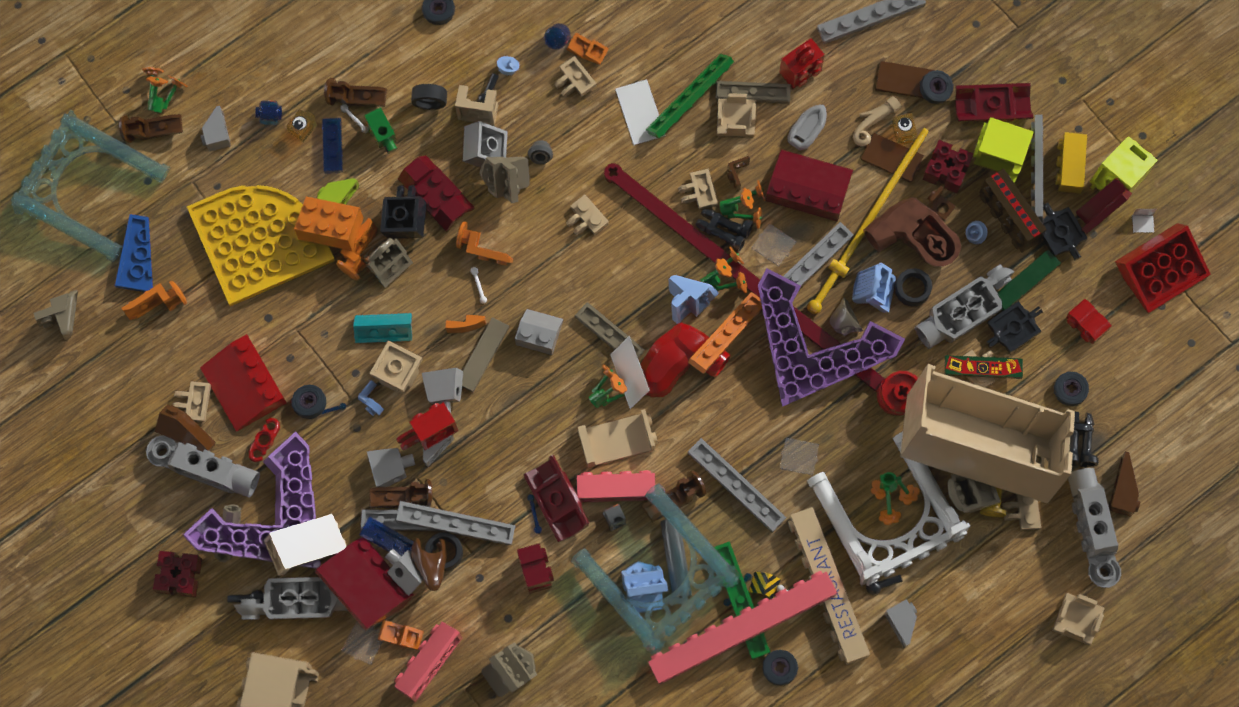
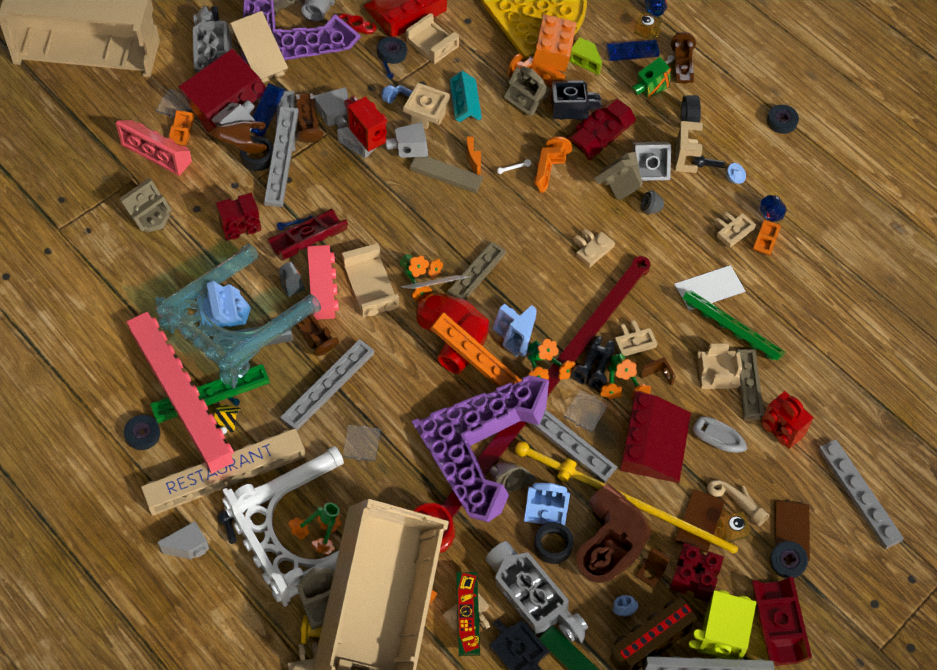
camera: 80 degrees right, 15 degrees down
light grey slope [515,309,563,355] -> none
none -> tan panel [406,13,459,64]

